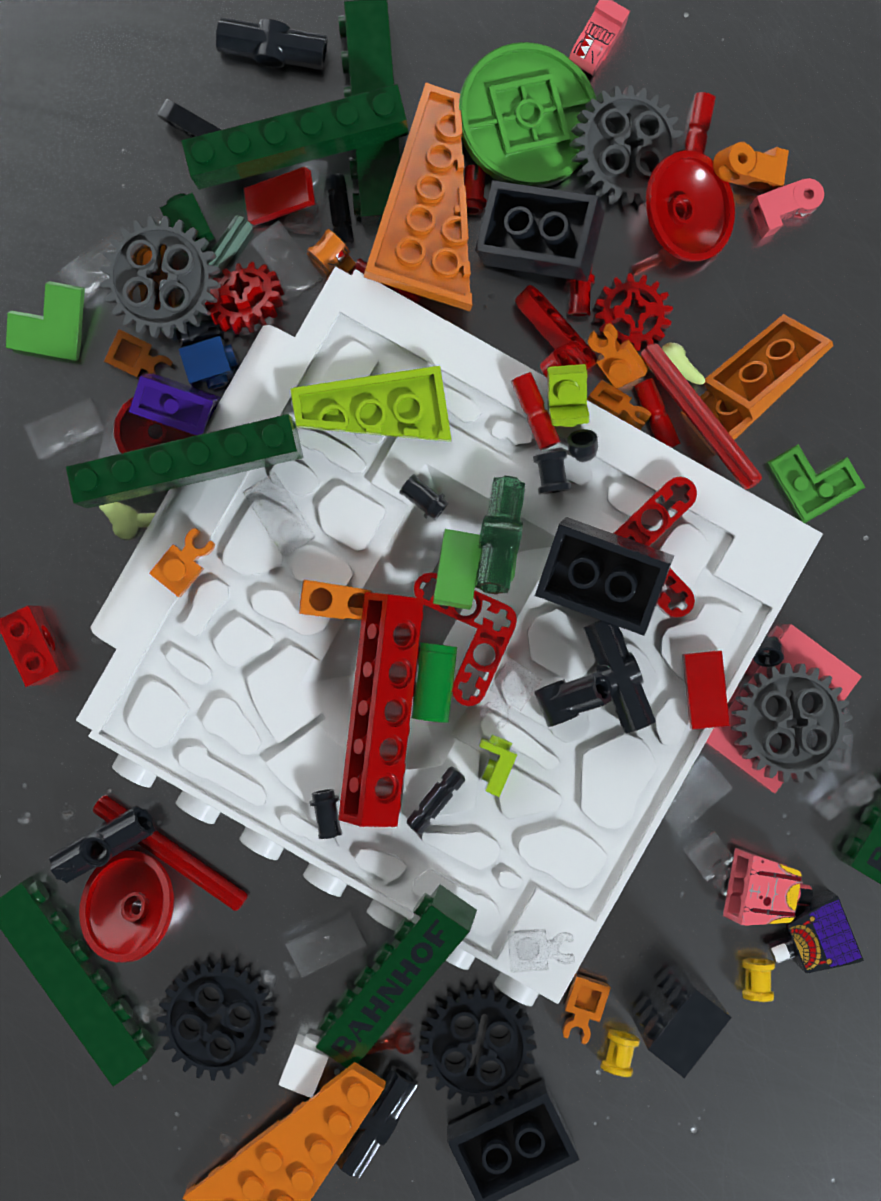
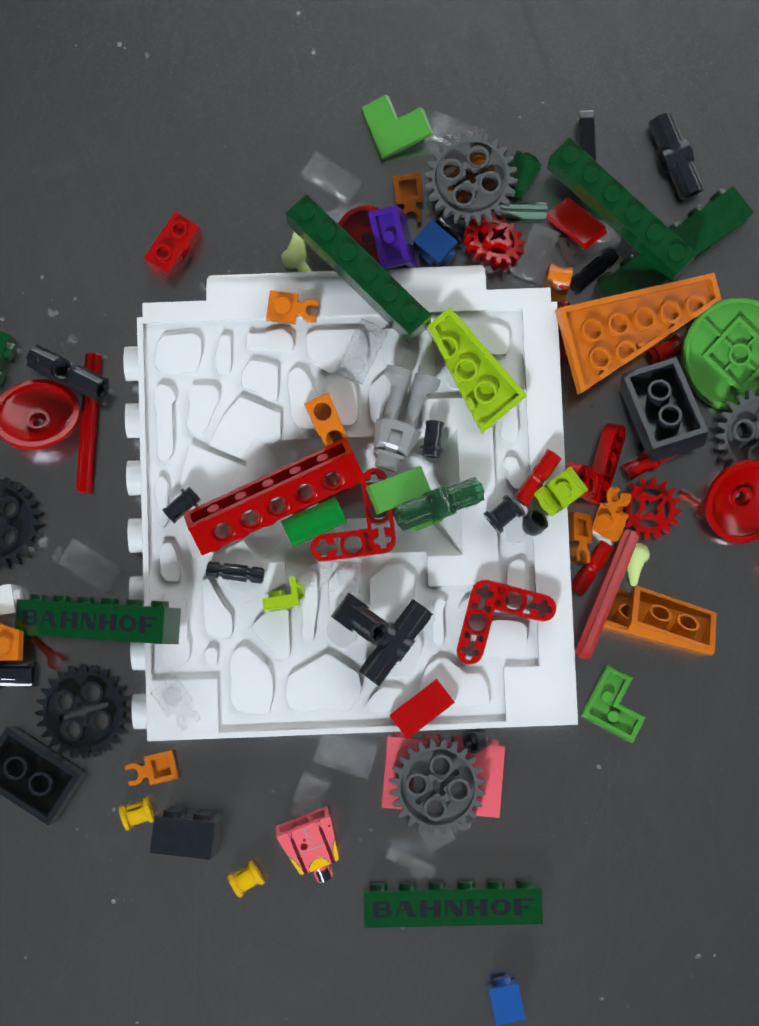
camera: 60 degrees right, 5 degrees down
black brick [535,517,675,636] -> none
torso [767,889,864,973] -> none
none -> light grey piece [374,365,441,473]

